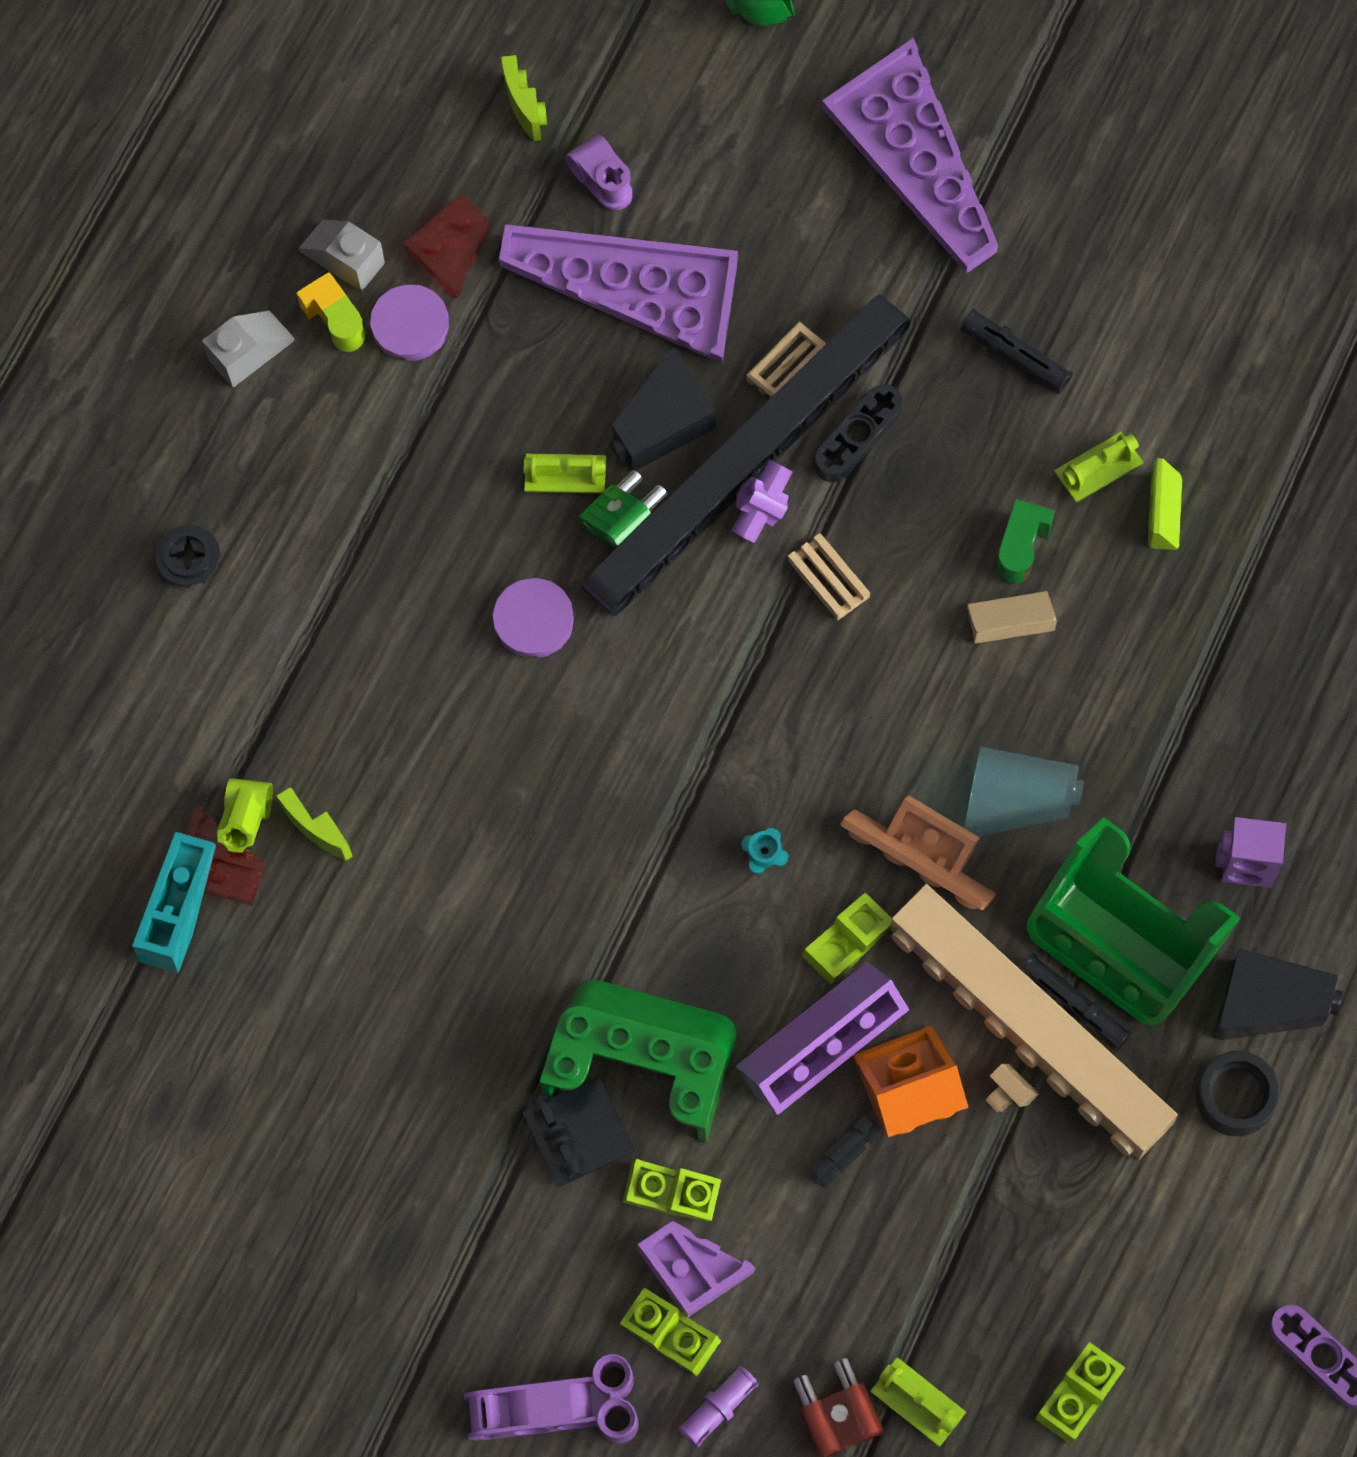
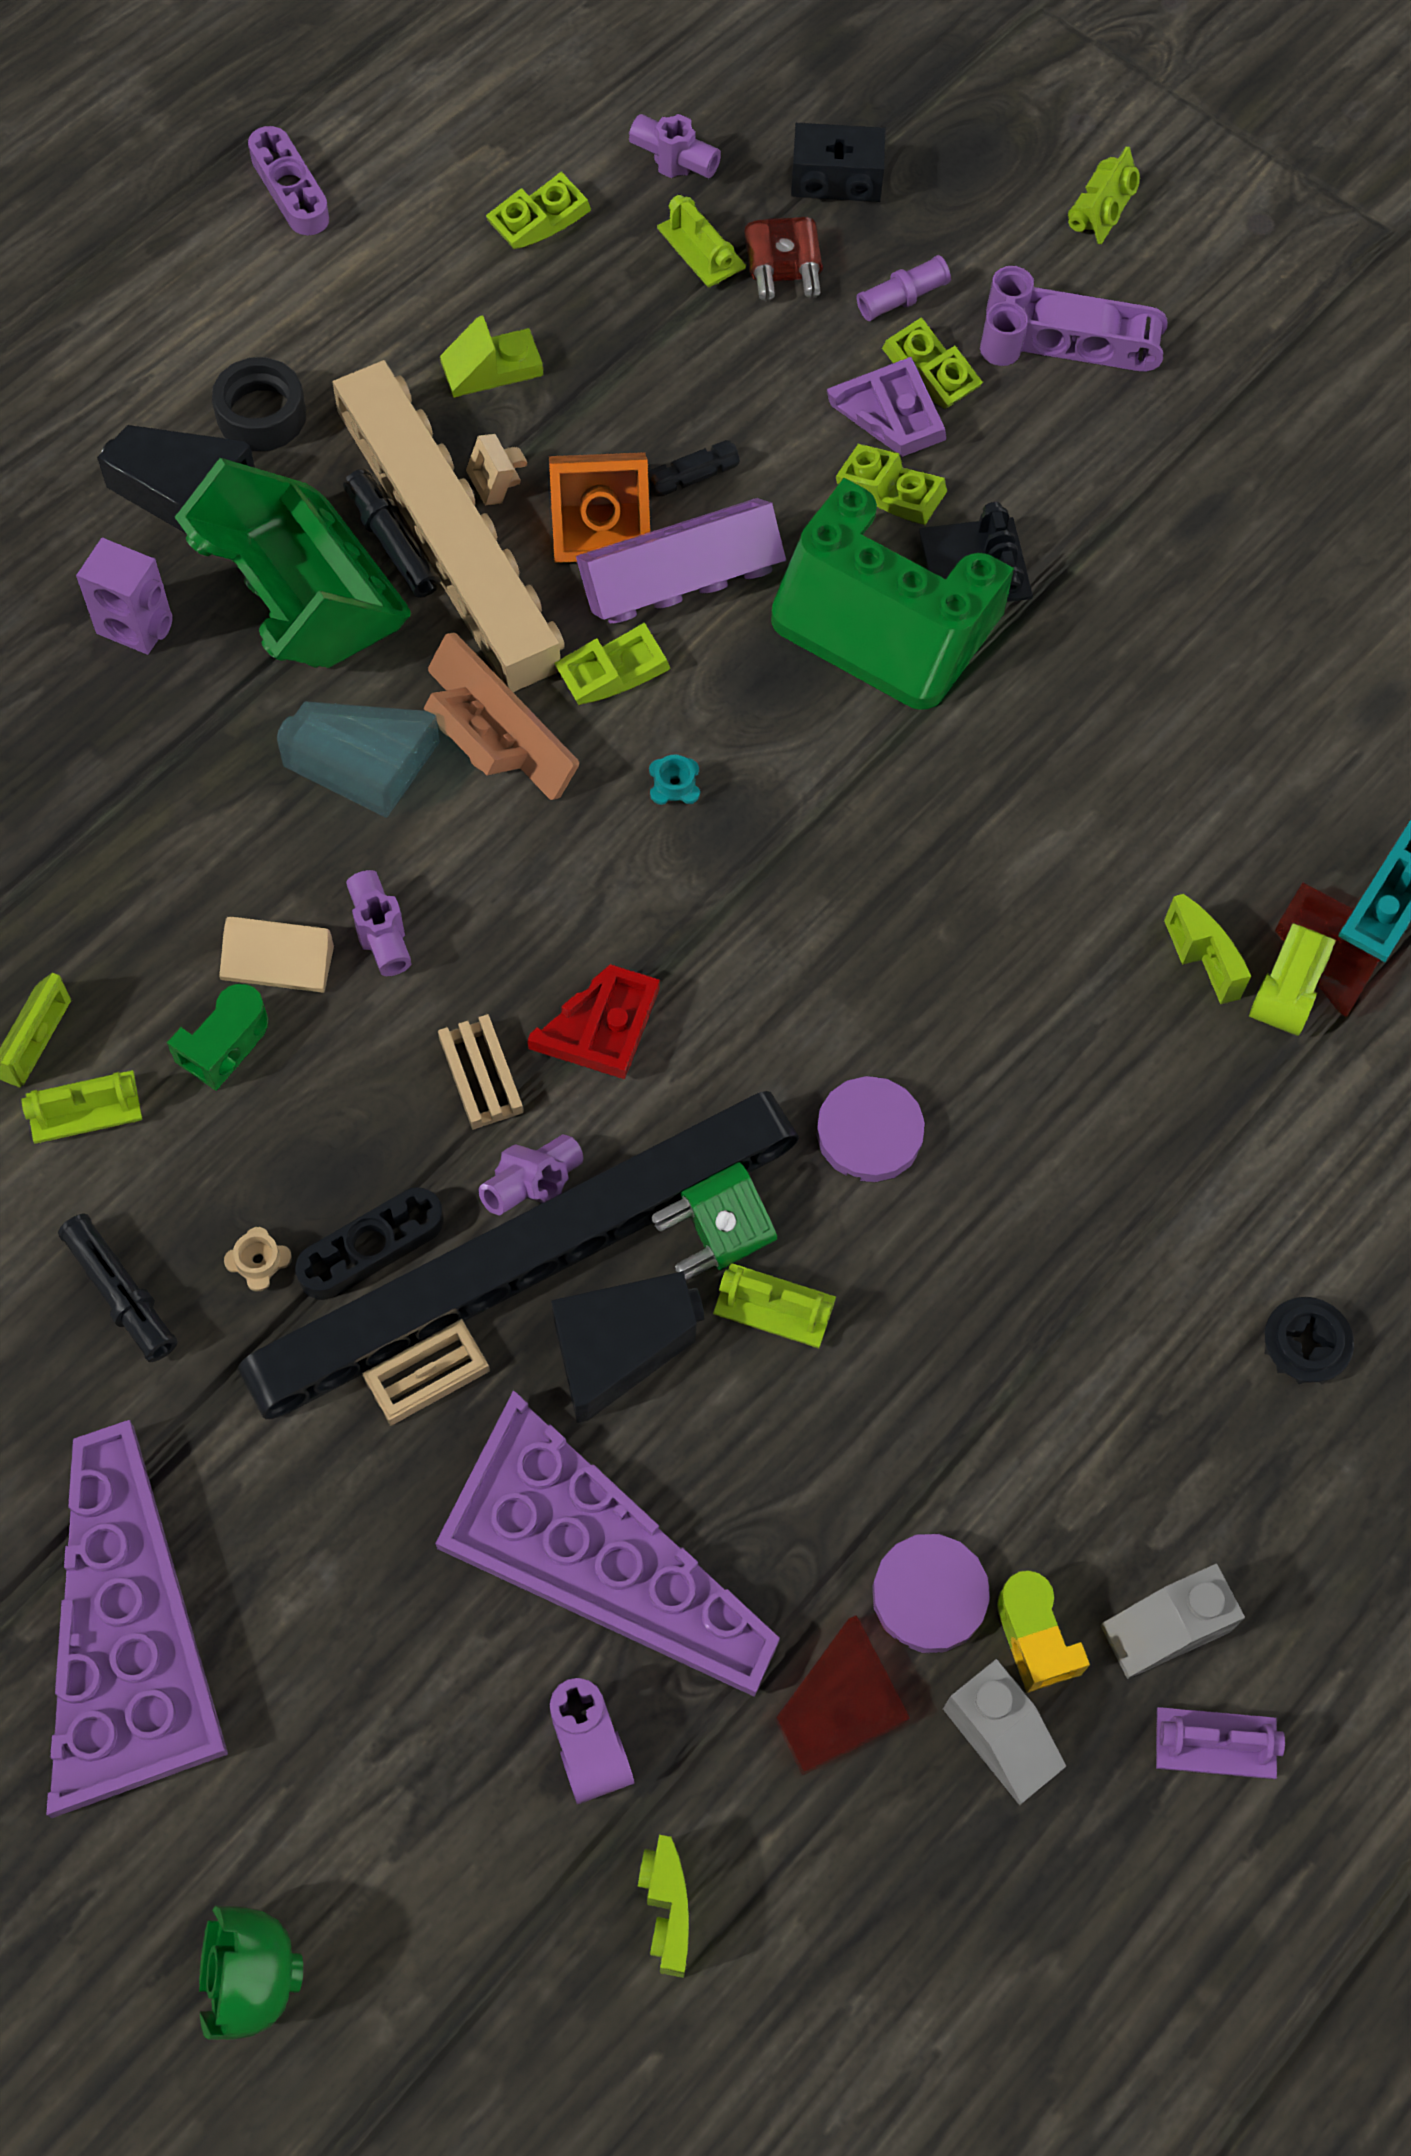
camera: 170 degrees left, 5 degrees down
none -> tan plate [224,1227,292,1291]
none -> medium lavender axle [346,870,412,976]
none -> lime slope [440,315,543,398]
none -> red wing [528,964,660,1079]
none -> medium lavender hinge [1156,1707,1285,1779]

